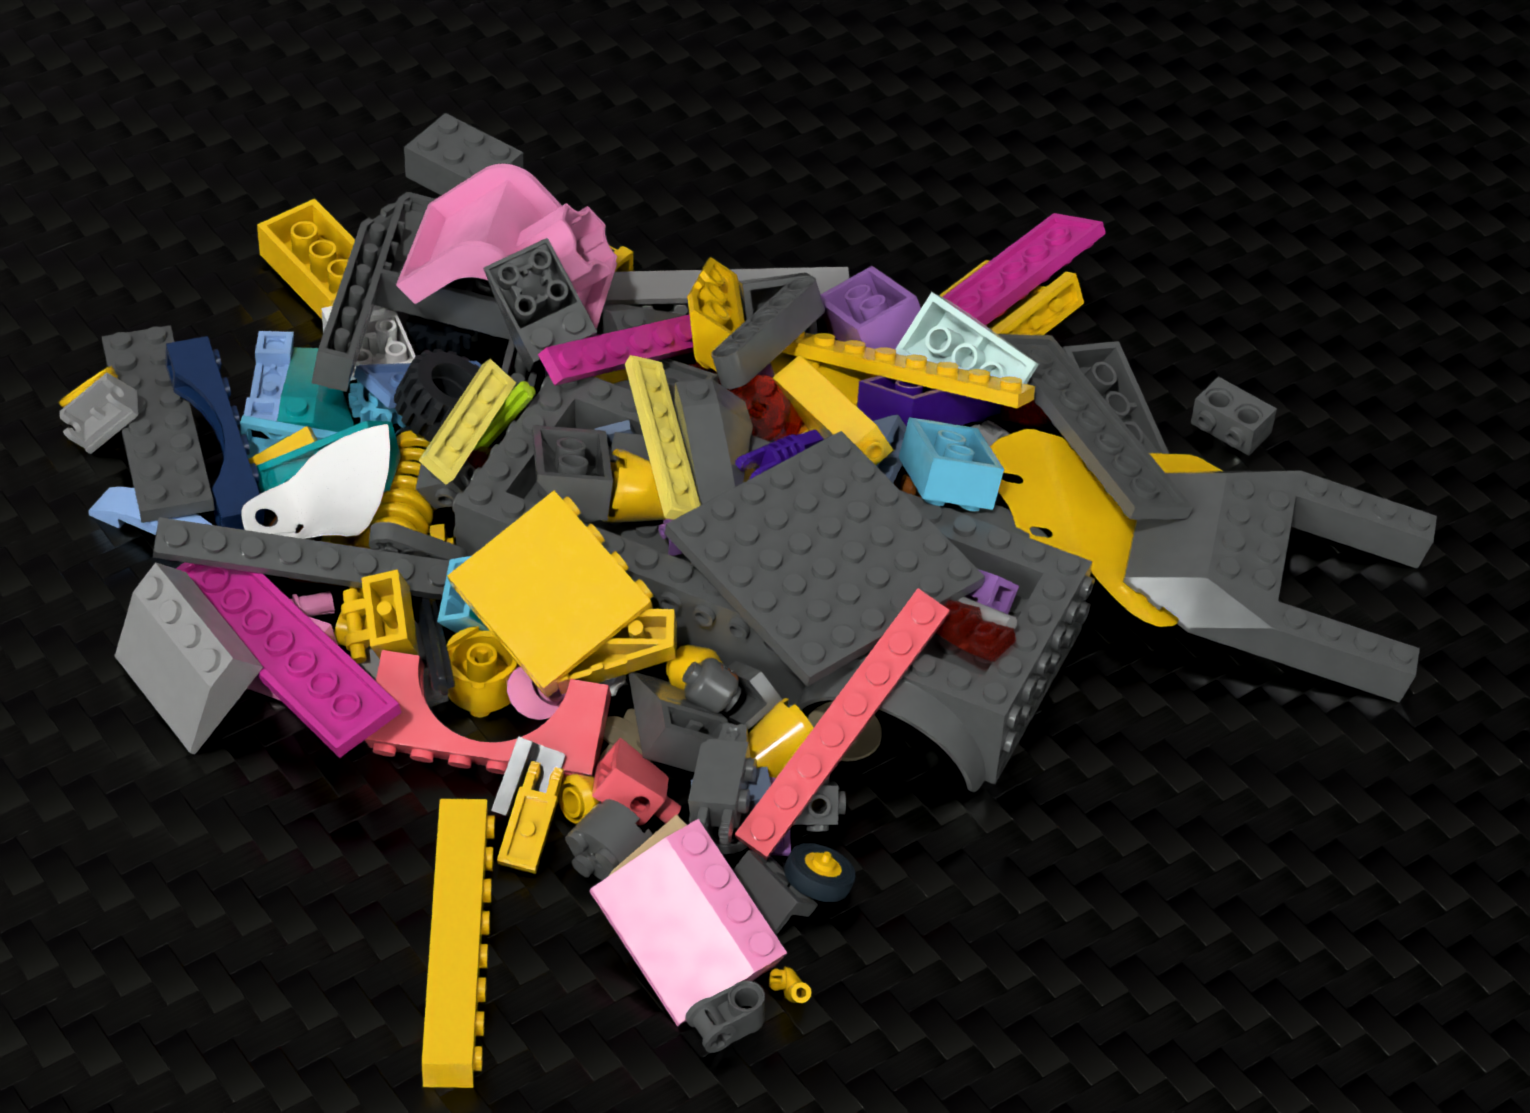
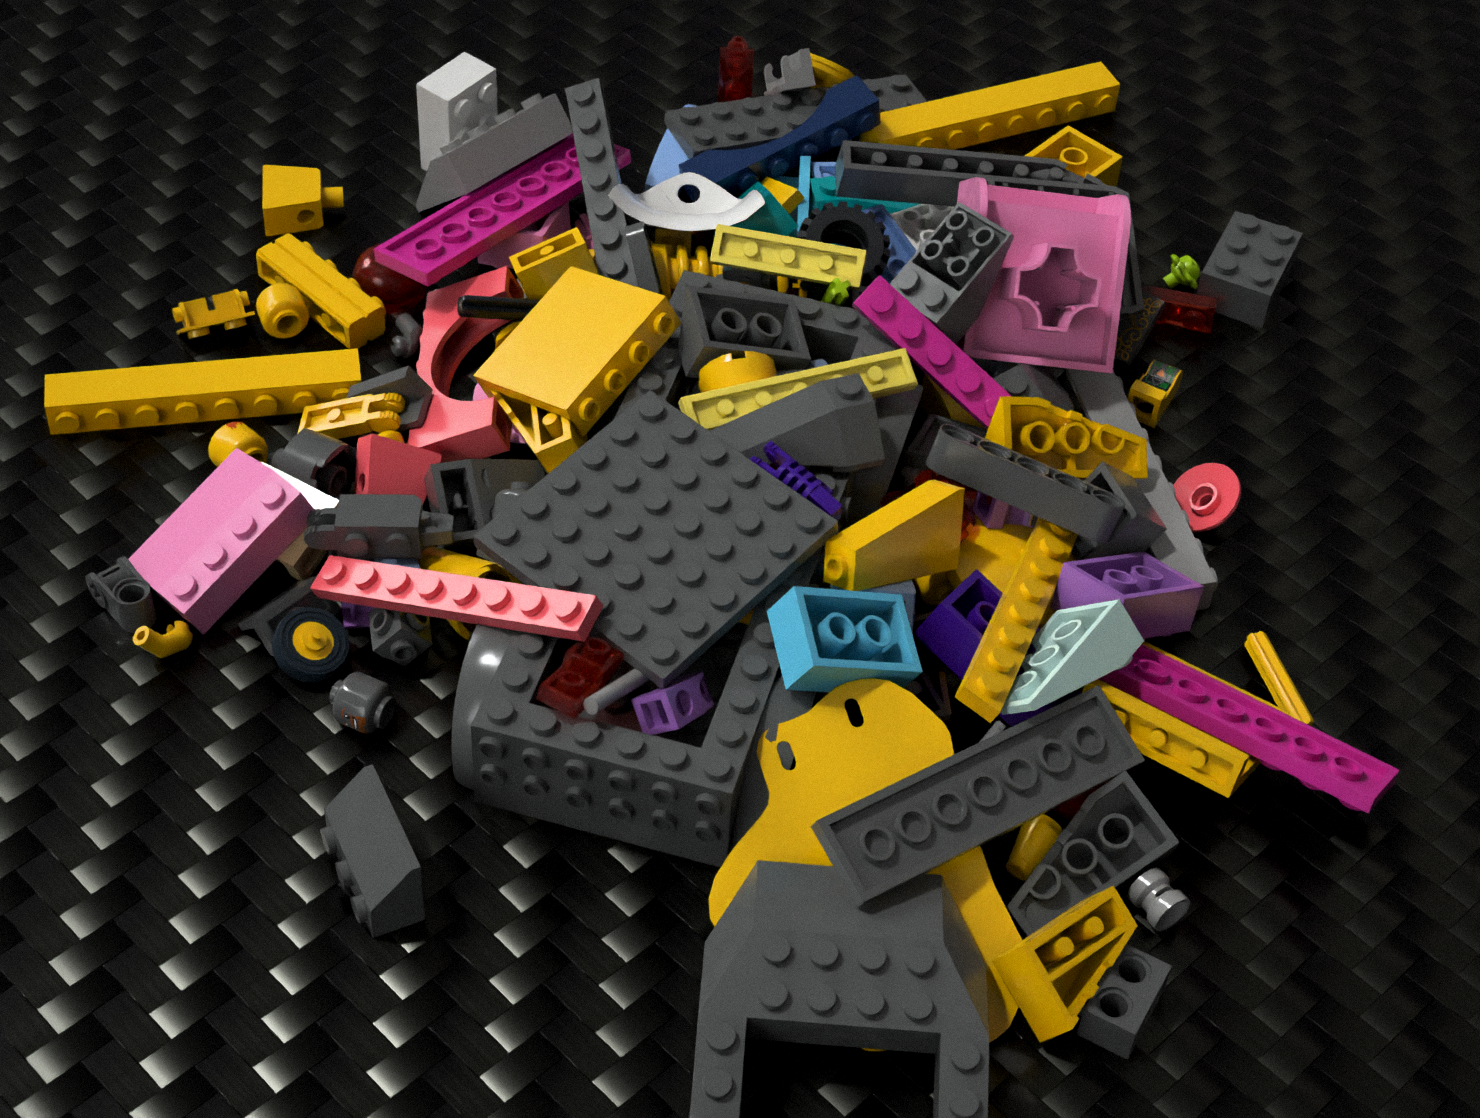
camera: 80 degrees right, 0 degrees up
none -> yellow hinge [172,289,255,339]
none -> yellow head [208,422,268,467]
none -> yellow brick [256,233,386,349]
none -> yellow head [256,283,309,339]
none -> yellow torso [262,165,344,236]
none -> dark grey slope [320,764,425,938]
none -> dark grey head [329,671,397,734]
none -> clear red cylinder [352,243,426,313]
none -> dark grey arm [391,313,423,359]
none -> white brick [416,52,498,171]
none -> clear red hinge [718,36,755,102]
none -> yellow brick [859,61,1120,150]
none -> yellow wedge [992,885,1138,1043]
none -> light grey wheel [1126,867,1190,931]
none -> coral dish [1173,463,1241,533]
none -> yellow axle [1245,631,1314,726]

